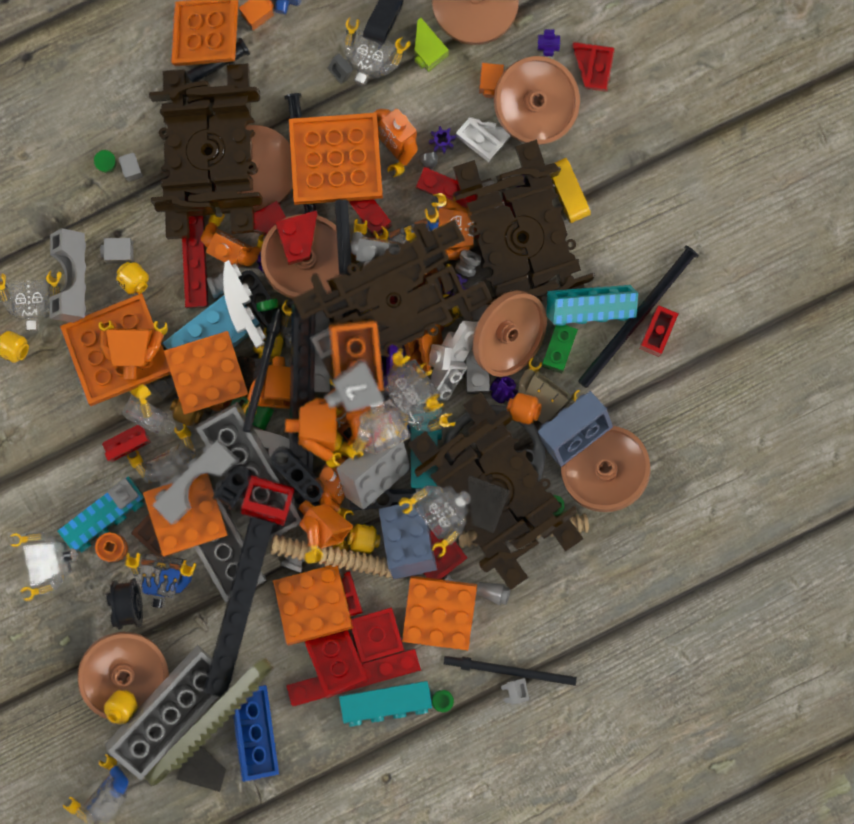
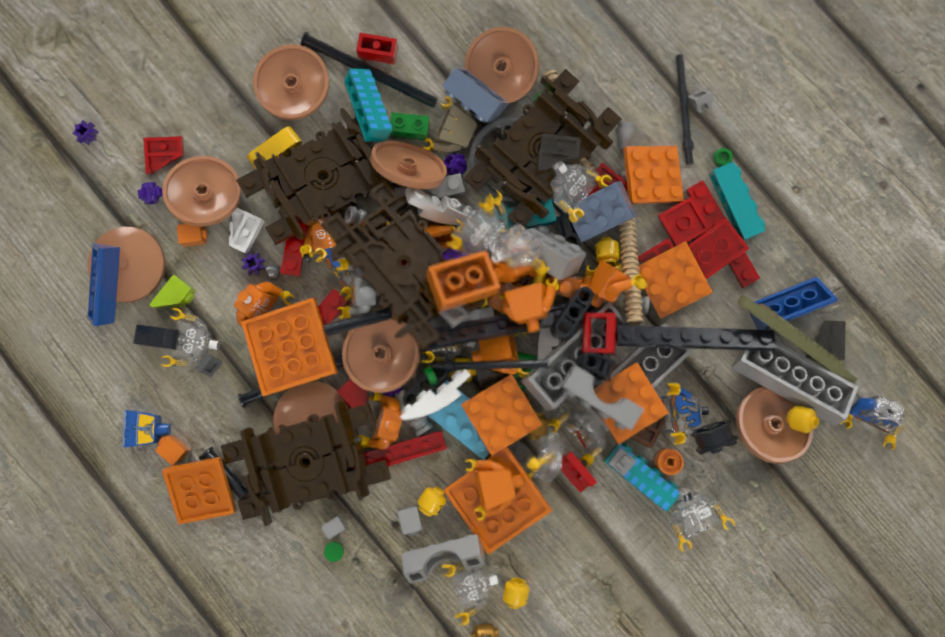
camera: 100 degrees left, 0 degrees up
red wing [276,210,317,265] -> none
light grey torso [325,359,384,412] -> none
white plate [429,344,452,370] -> none
orange head [507,393,542,424] -> none
none -> nougat dish [253,45,330,120]

